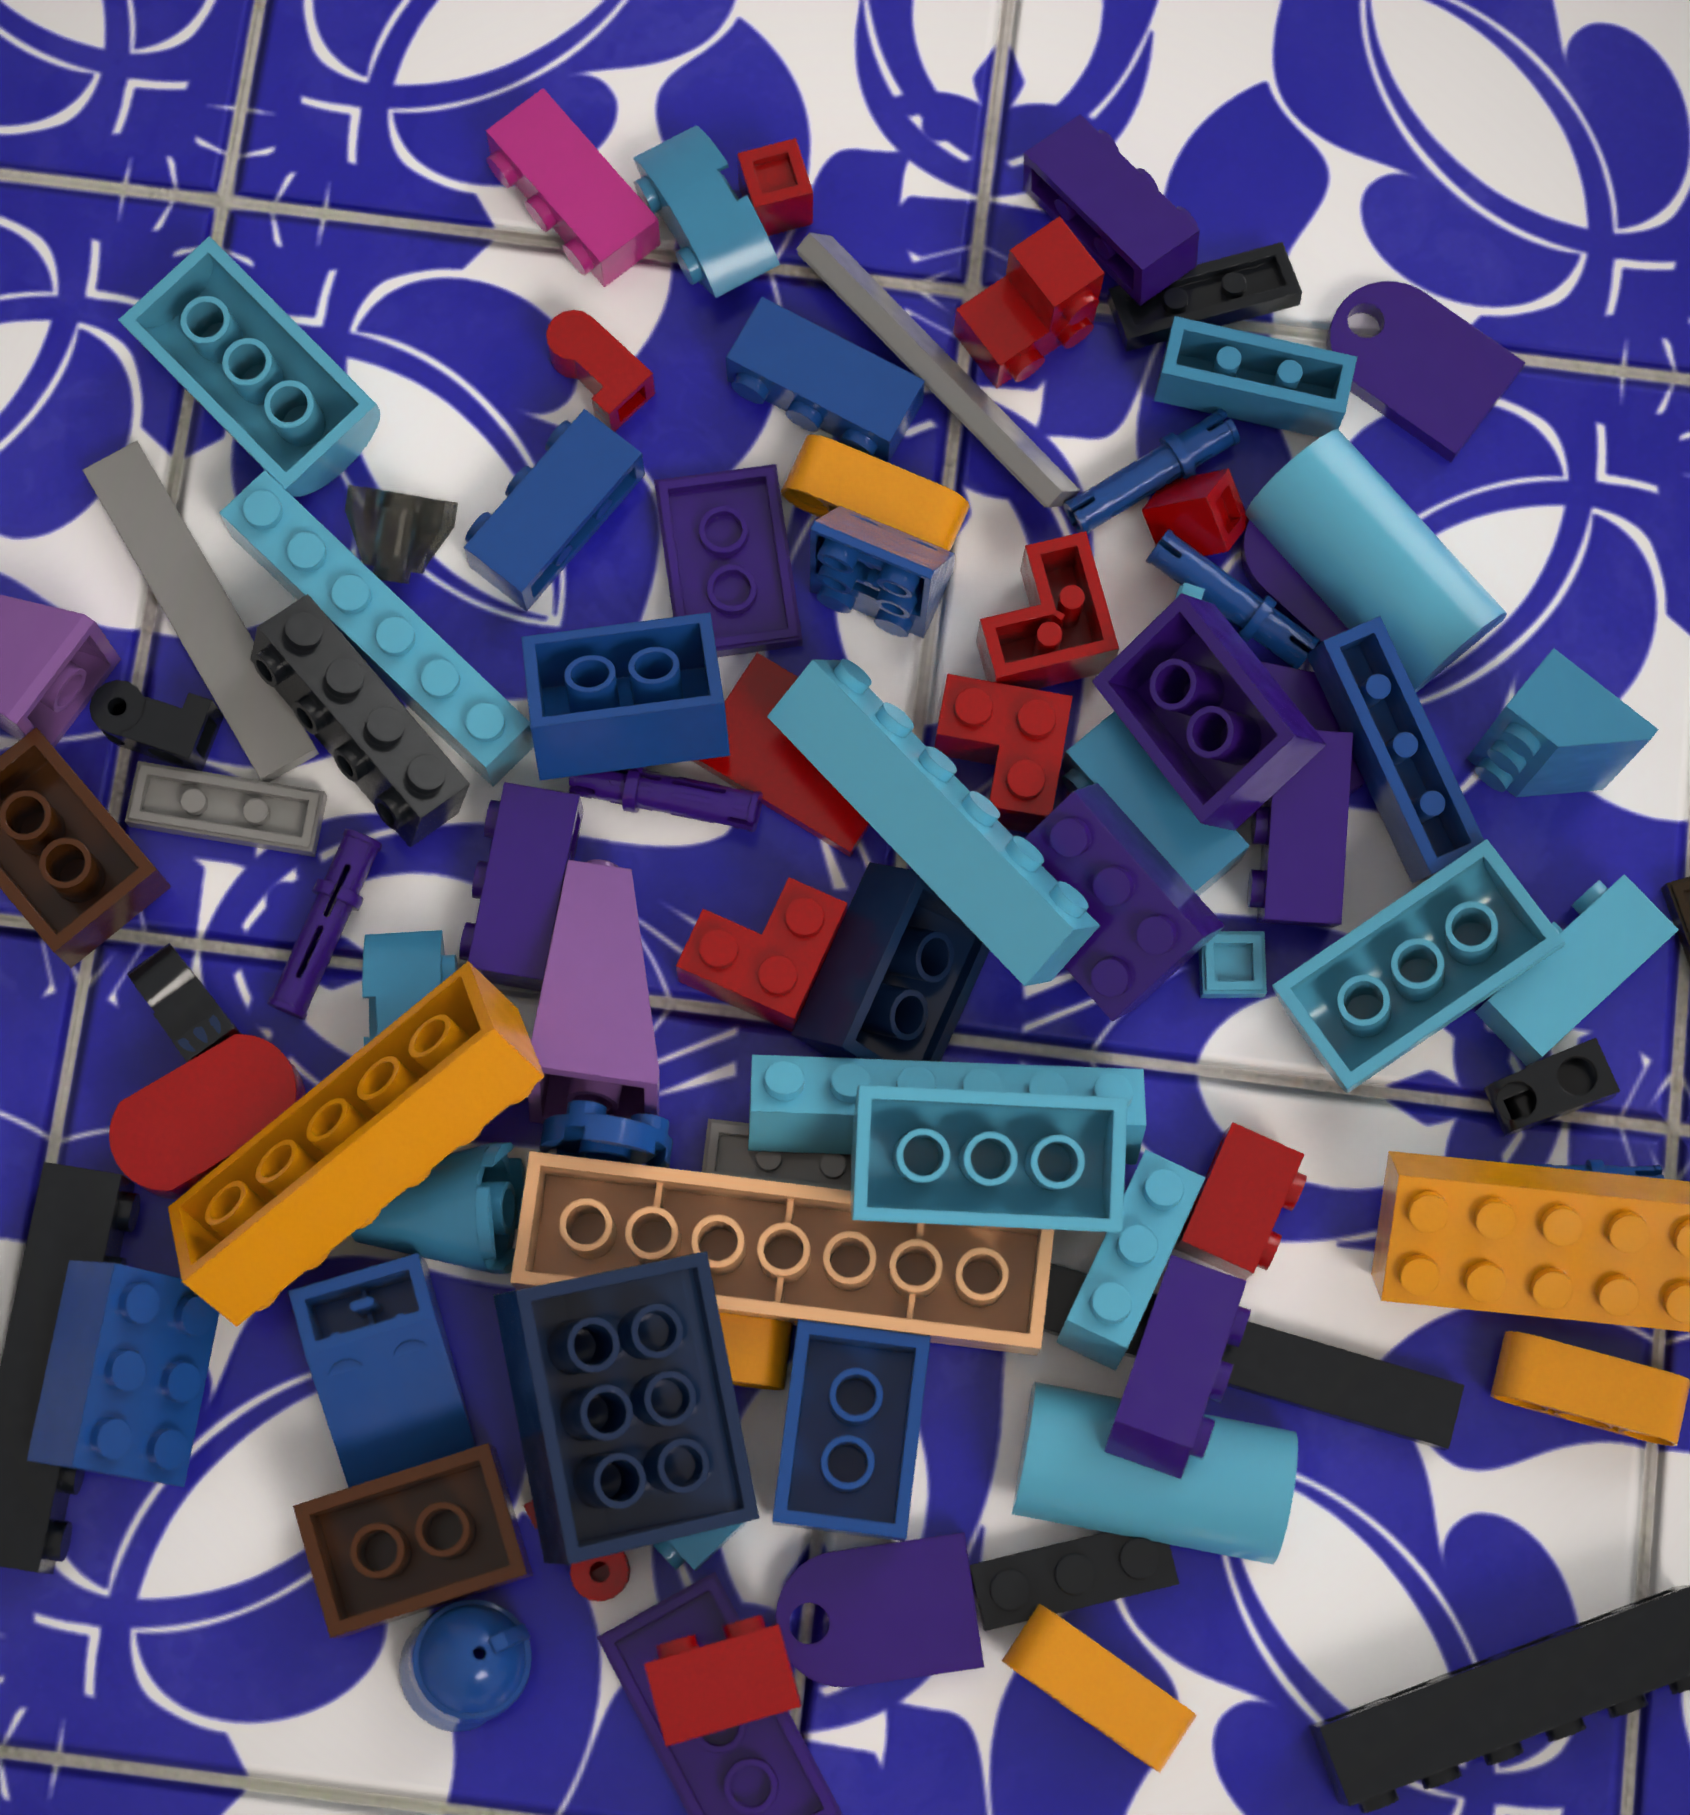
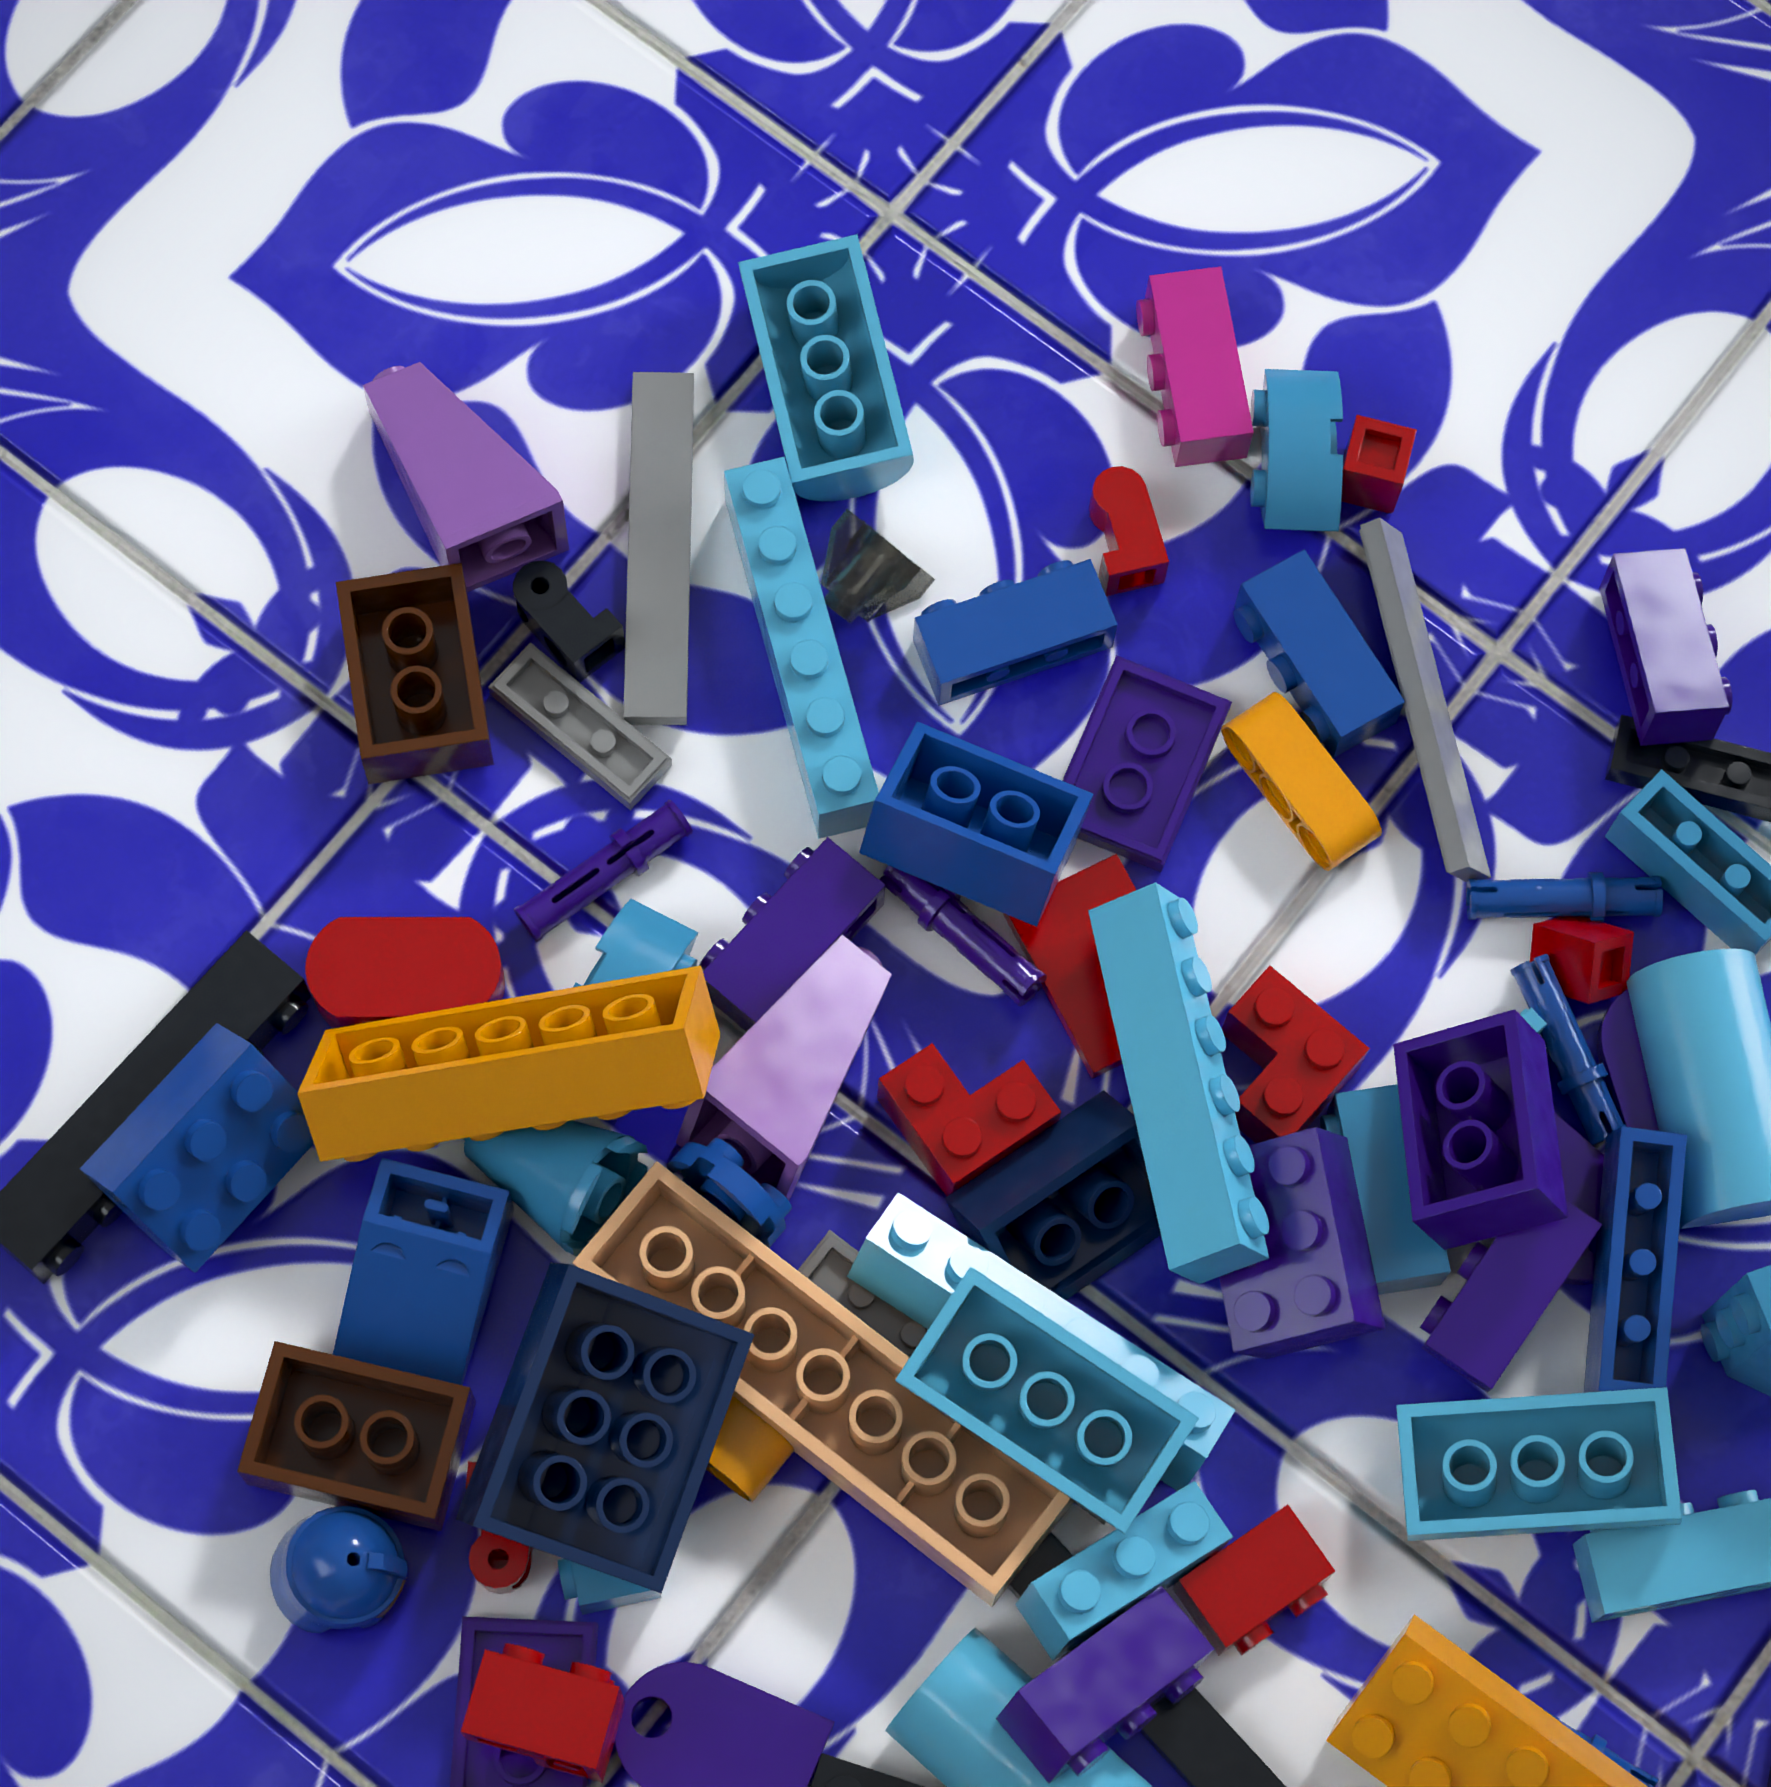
camera: 30 degrees right, 5 degrees down
black leg [127,943,242,1062] -> none
black brick [250,594,470,848] -> none
blue brick [772,1319,931,1541] -> none
blue slope [810,506,955,639] -> none
red brick [953,216,1105,389] -> none
red brick [976,531,1119,689] -> none
medium azure tile [1199,931,1267,998] -> none
black leg [1484,1038,1620,1136] -> none

